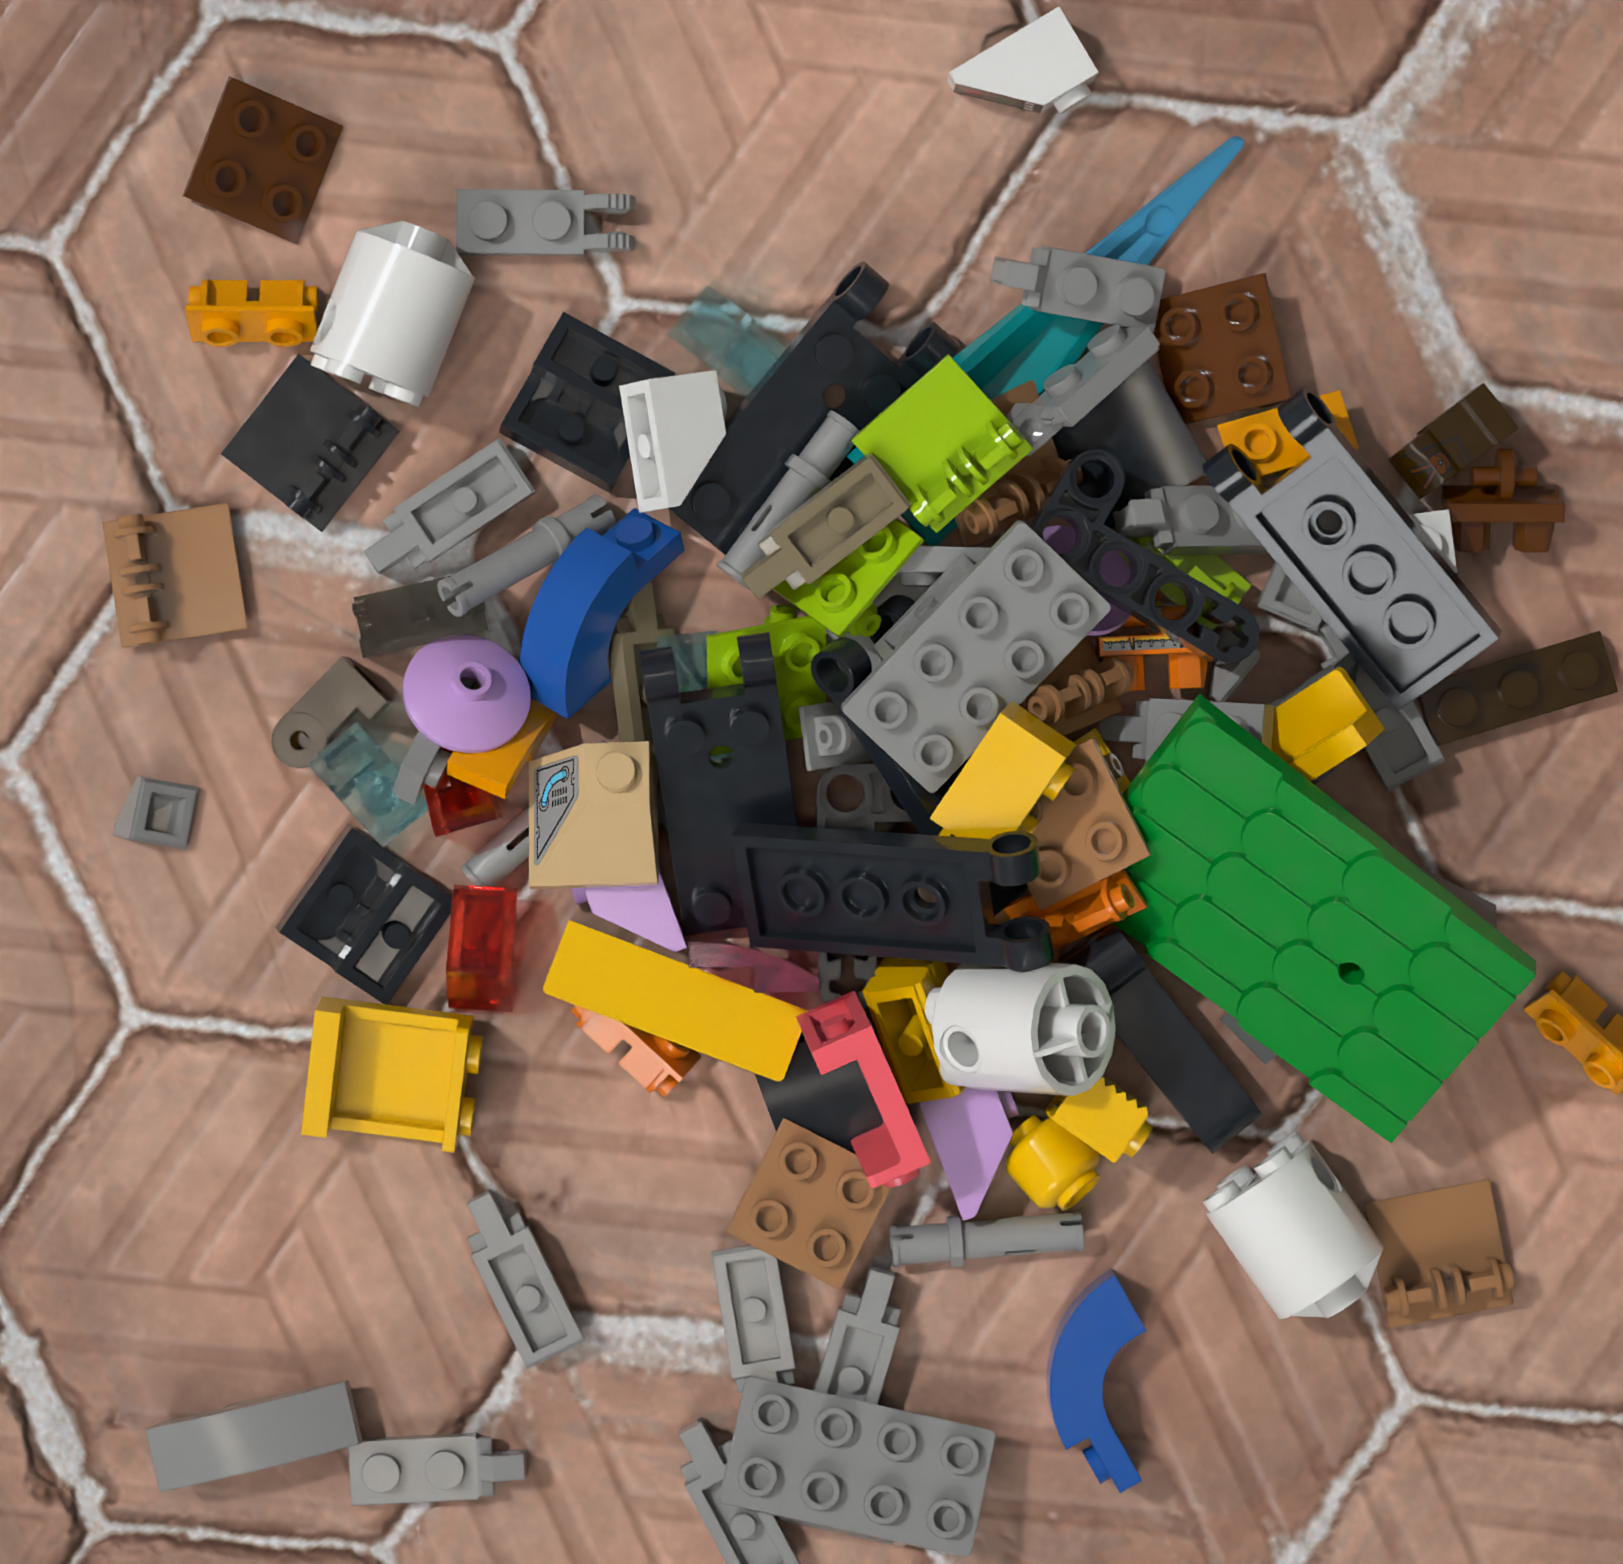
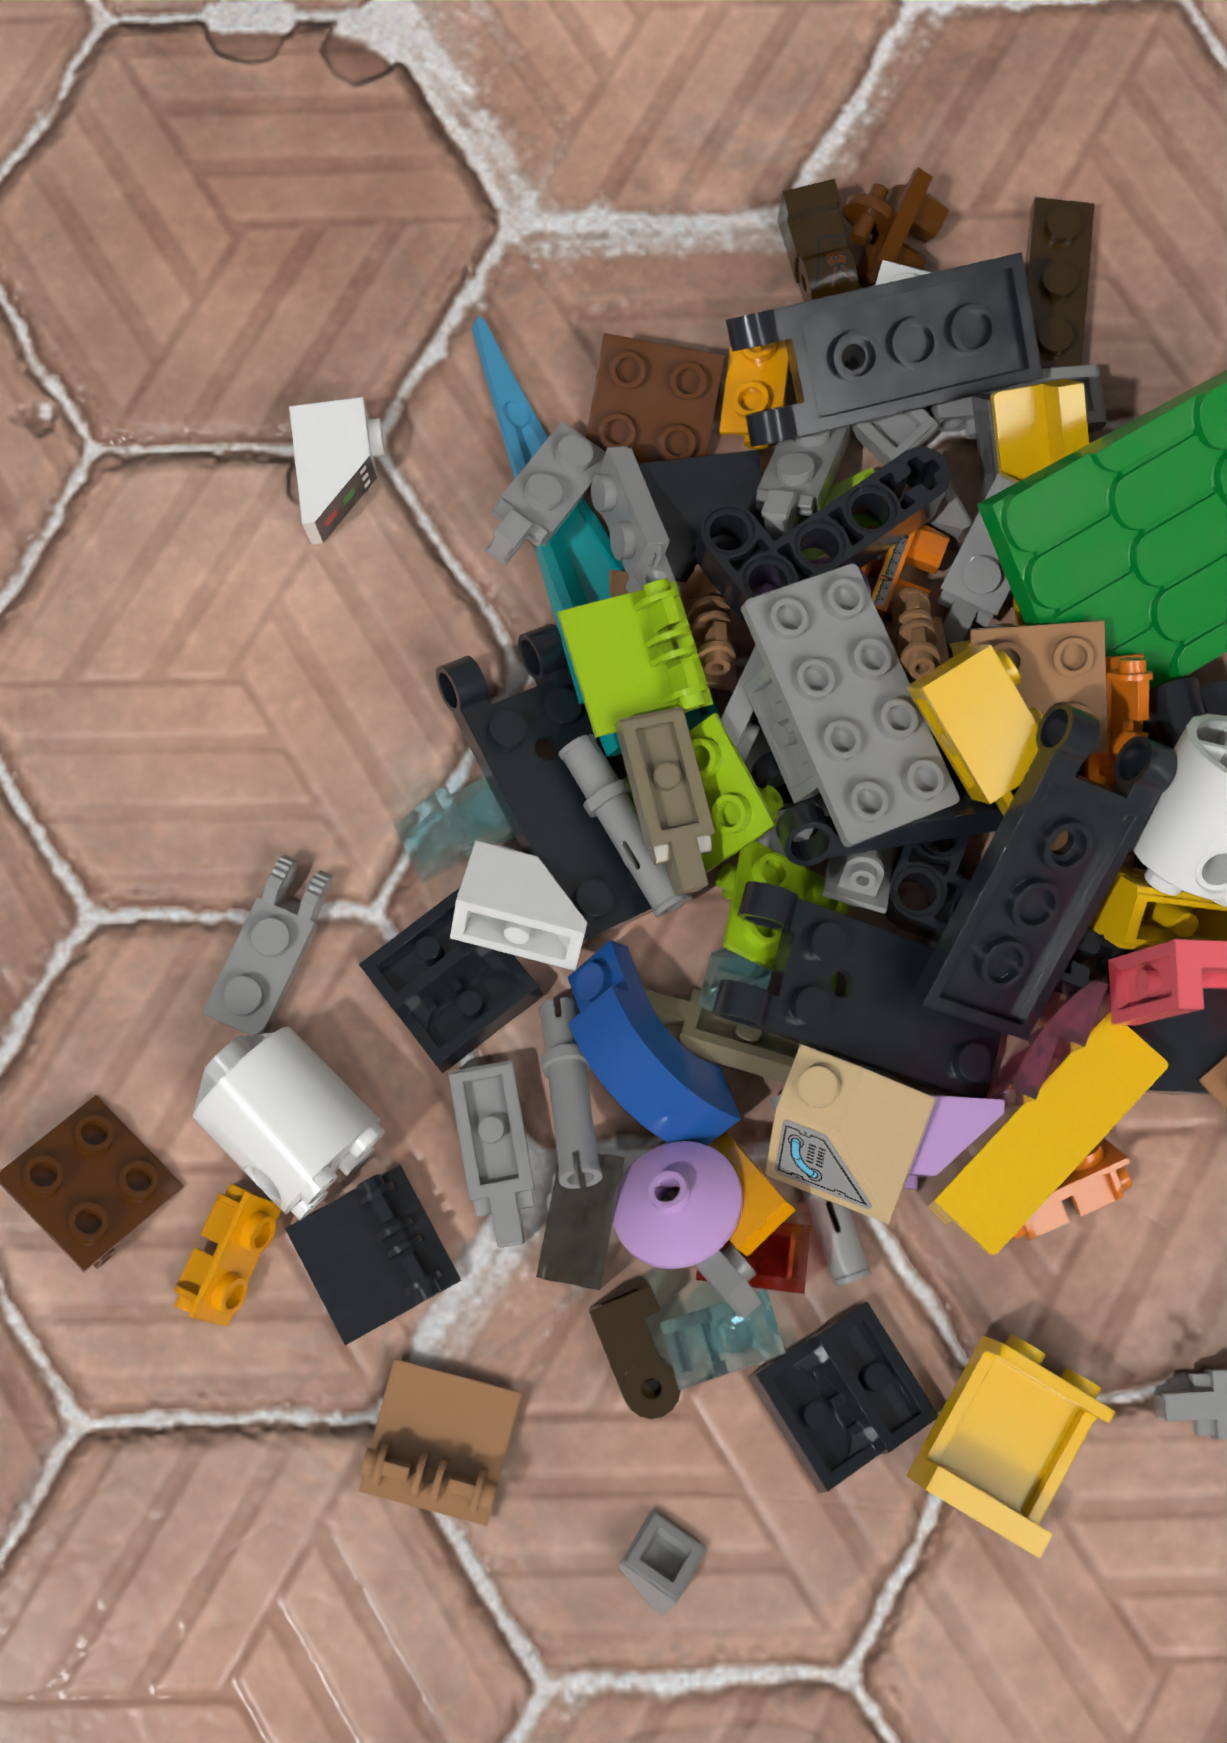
camera: 70 degrees left, 10 degrees down
clear red slope [446,884,518,1012] -> none

